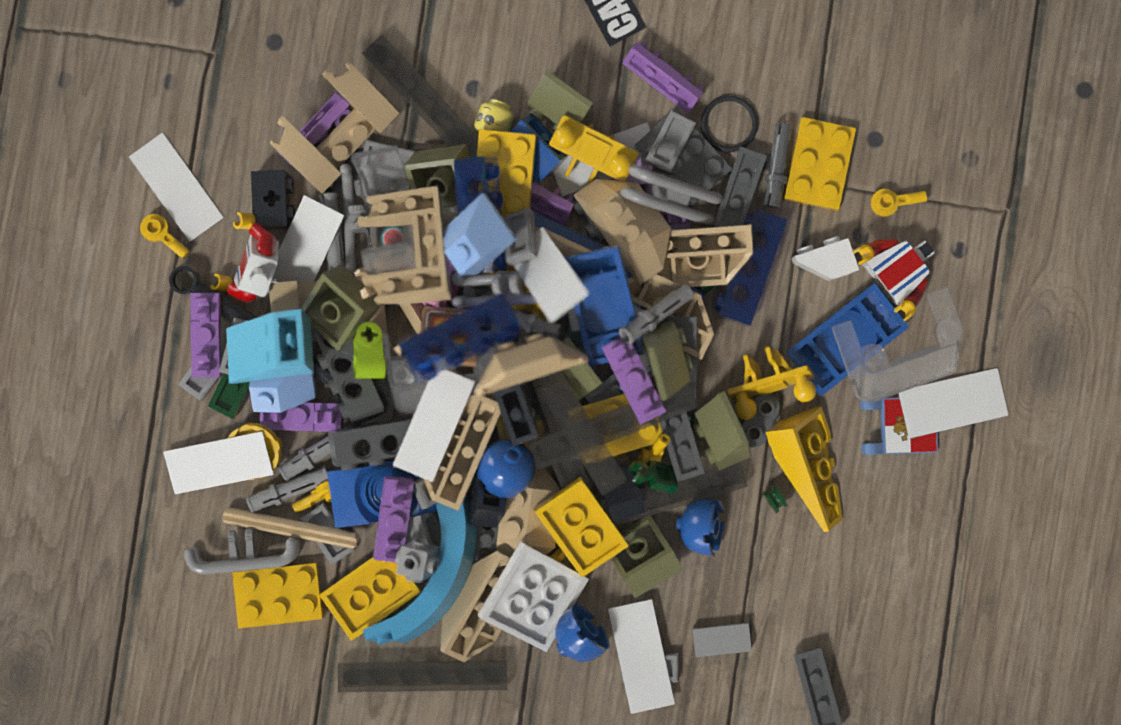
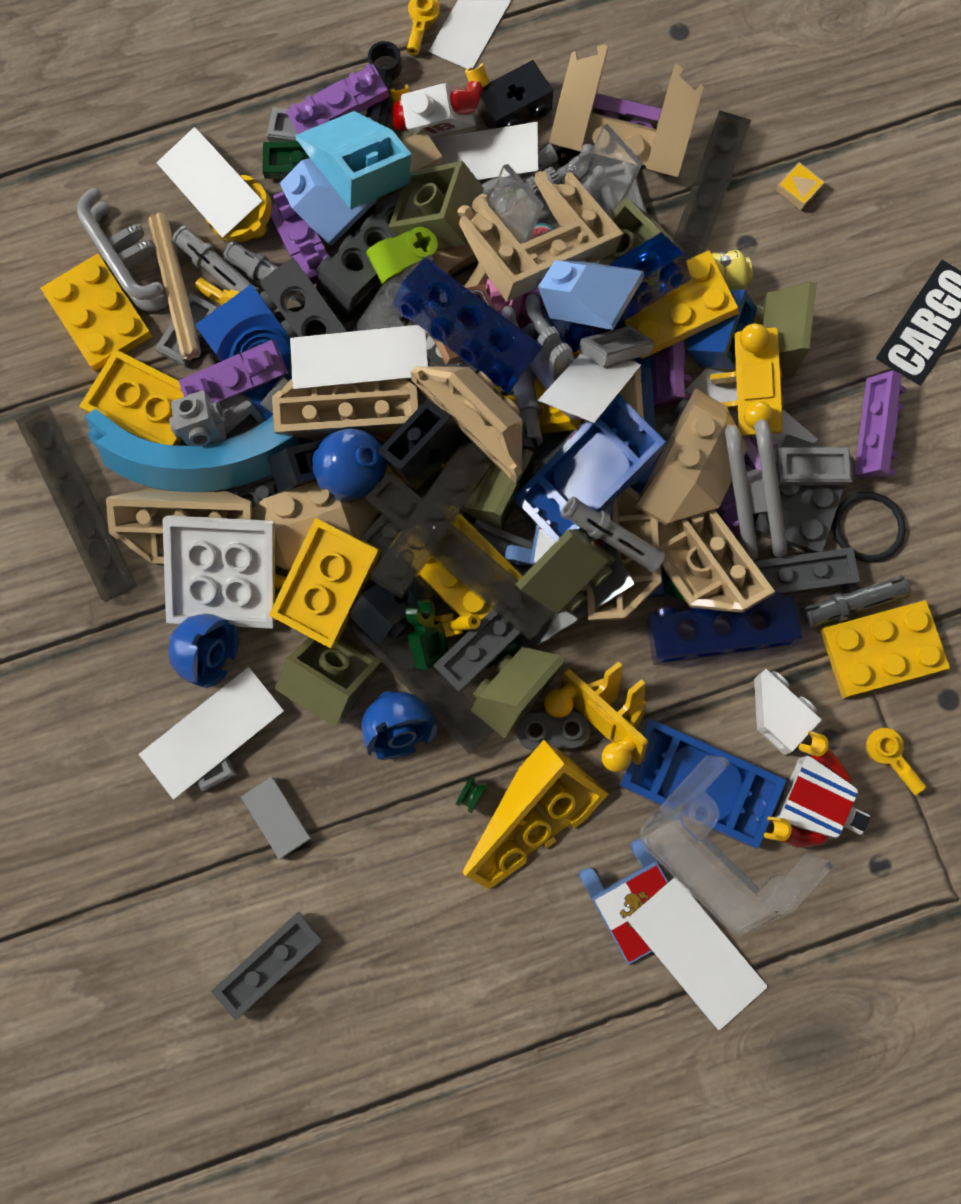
camera: 70 degrees right, 10 degrees down
medium lavender plate [601,338,666,425] -> none
none -> tile [776,162,825,211]

